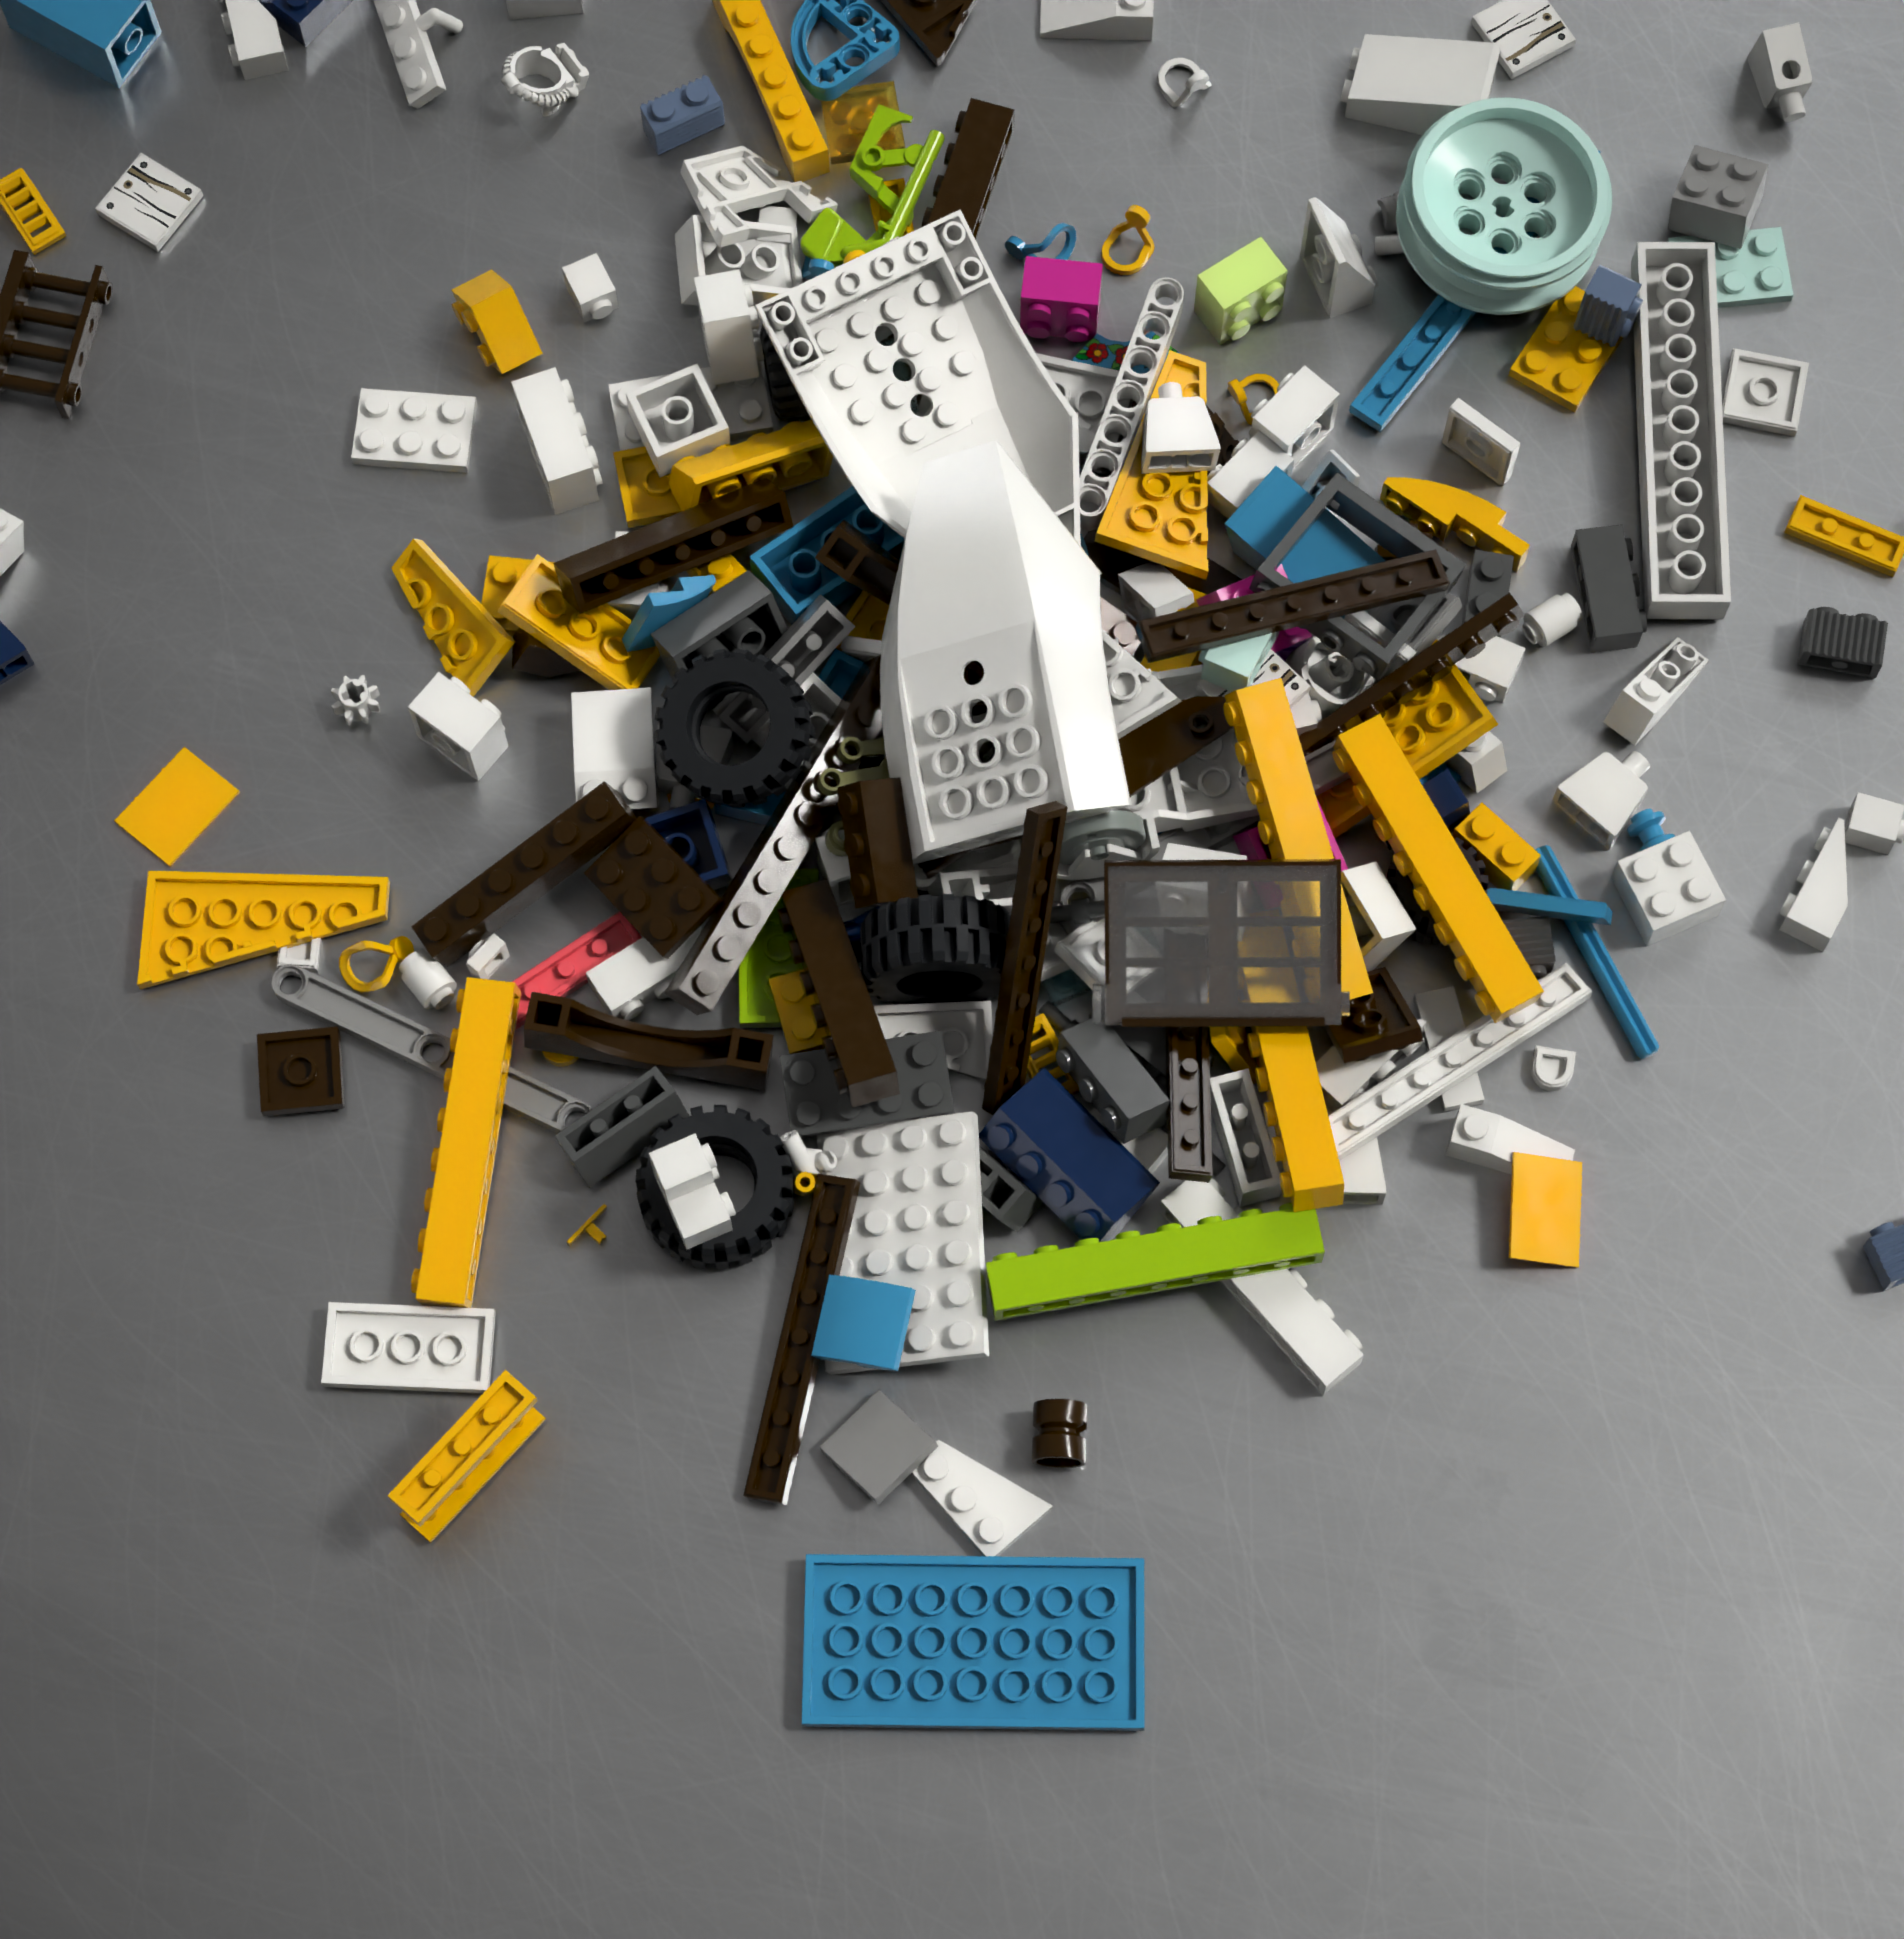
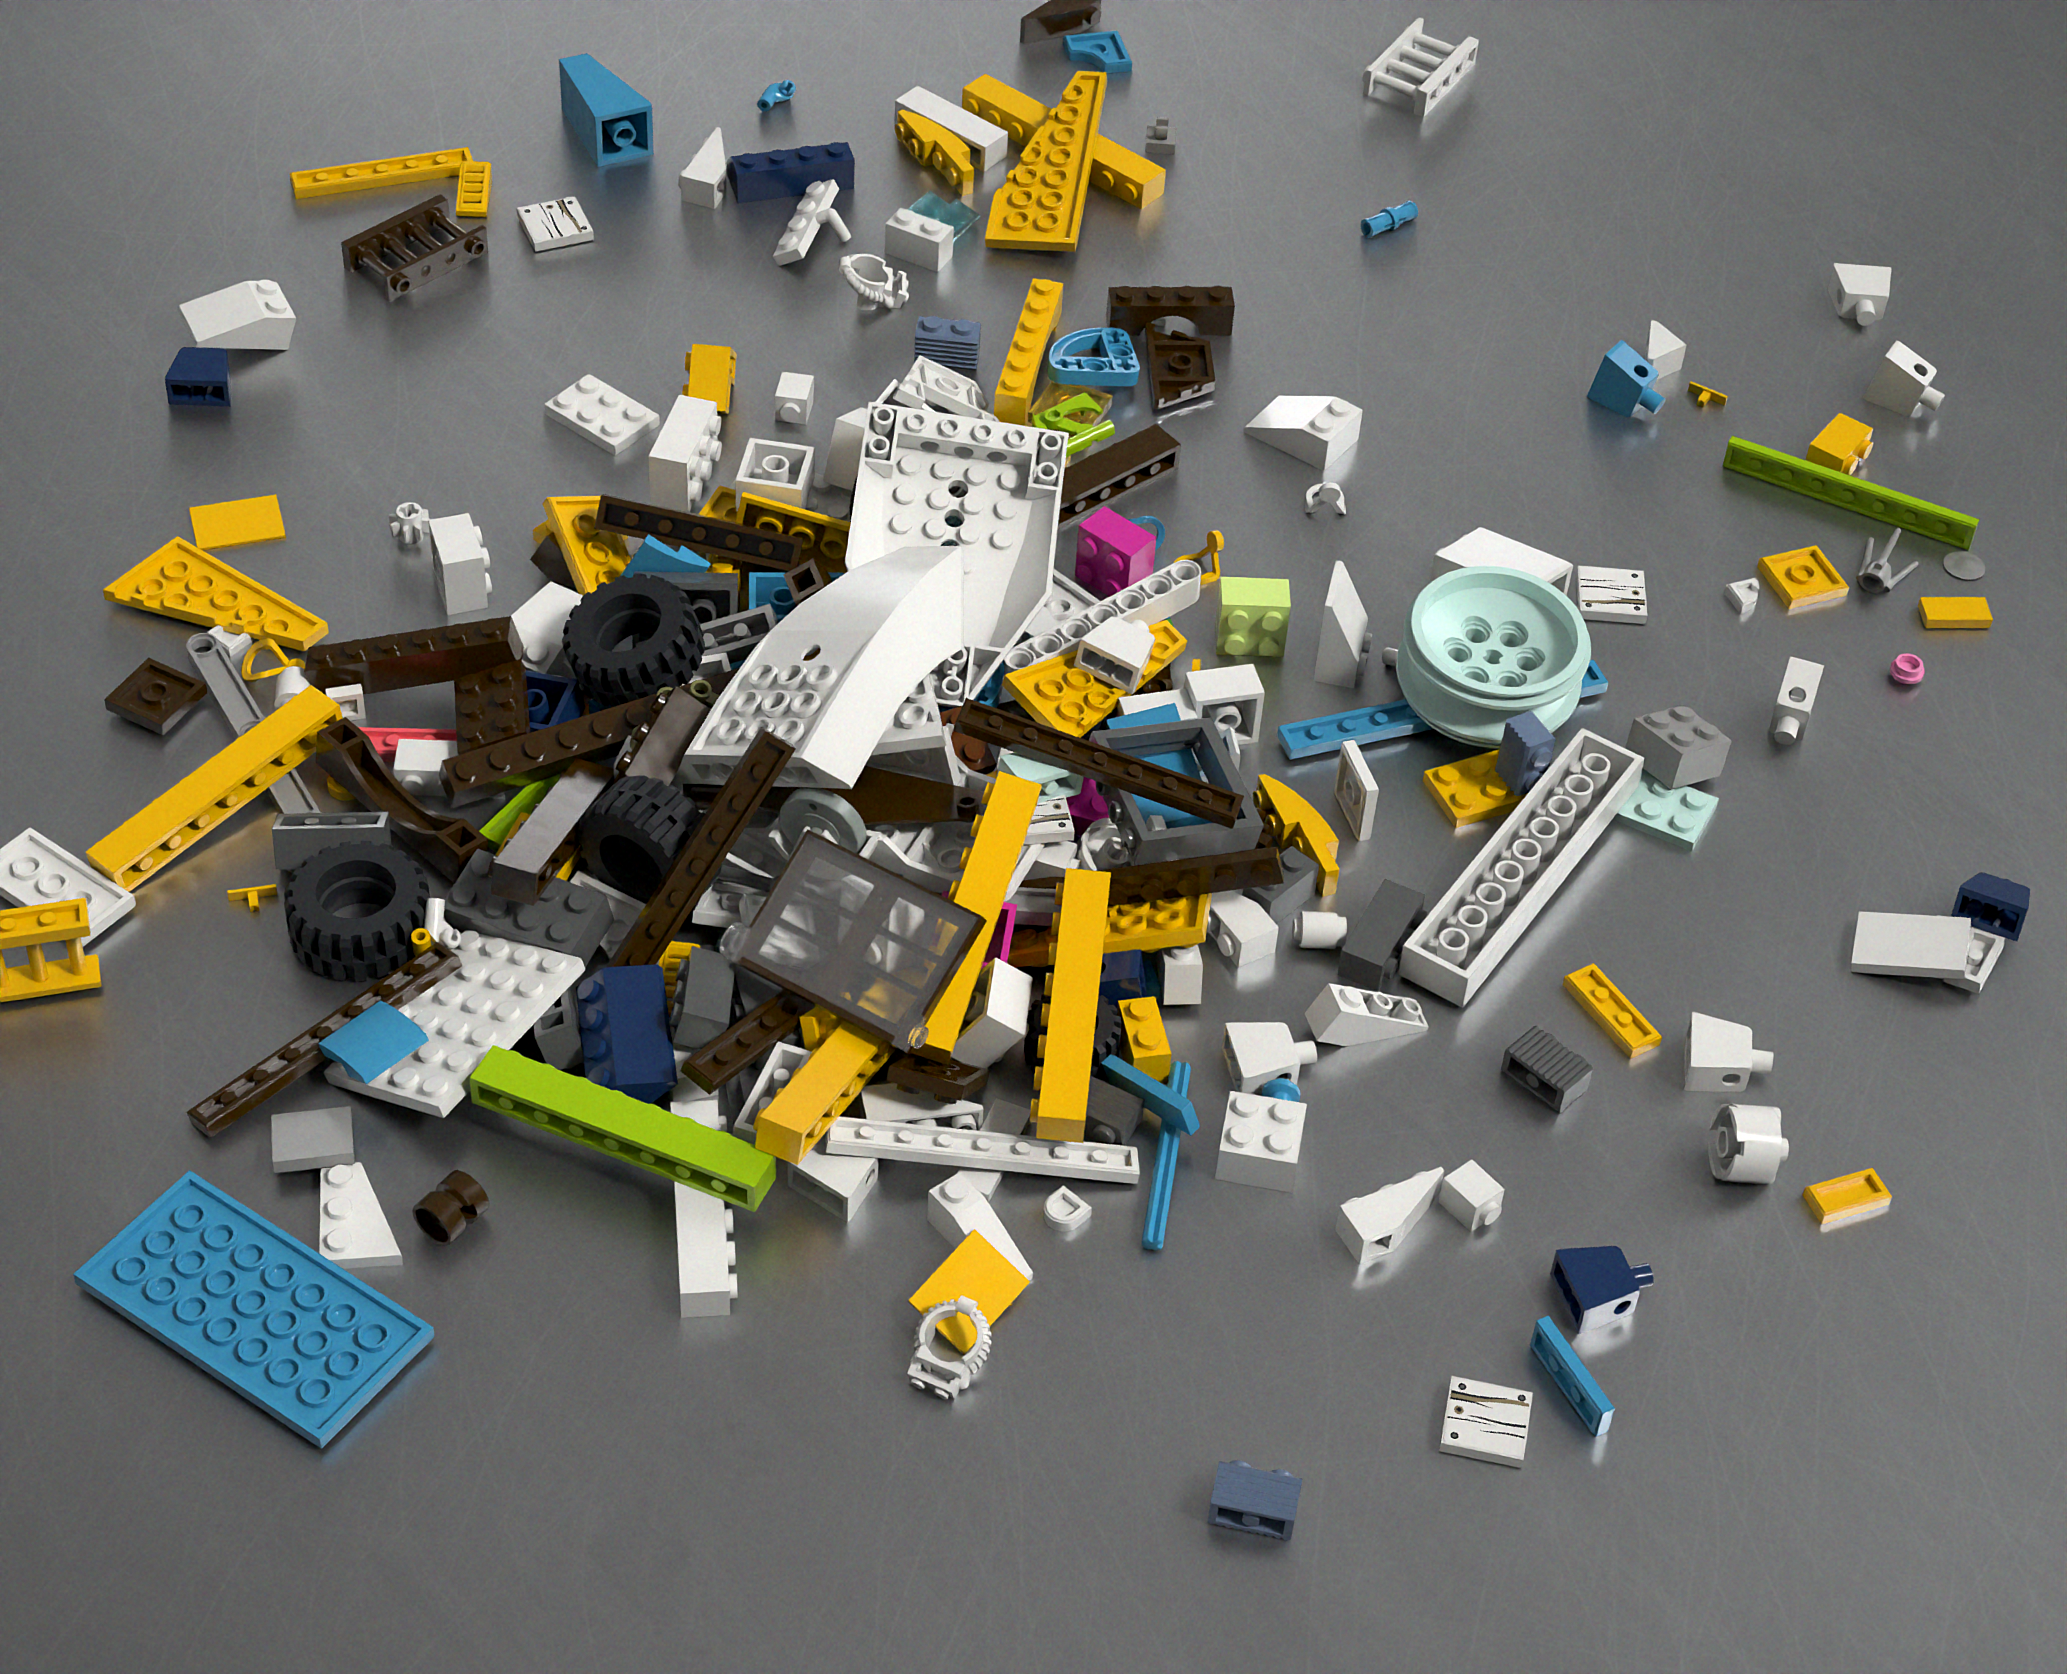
camera: 30 degrees right, 25 degrees down
yellow wing [391,538,515,697] -> none
white brick [649,1133,736,1249] -> none
white tile [1722,348,1809,437] -> none
none -> white piece [907,1296,992,1400]

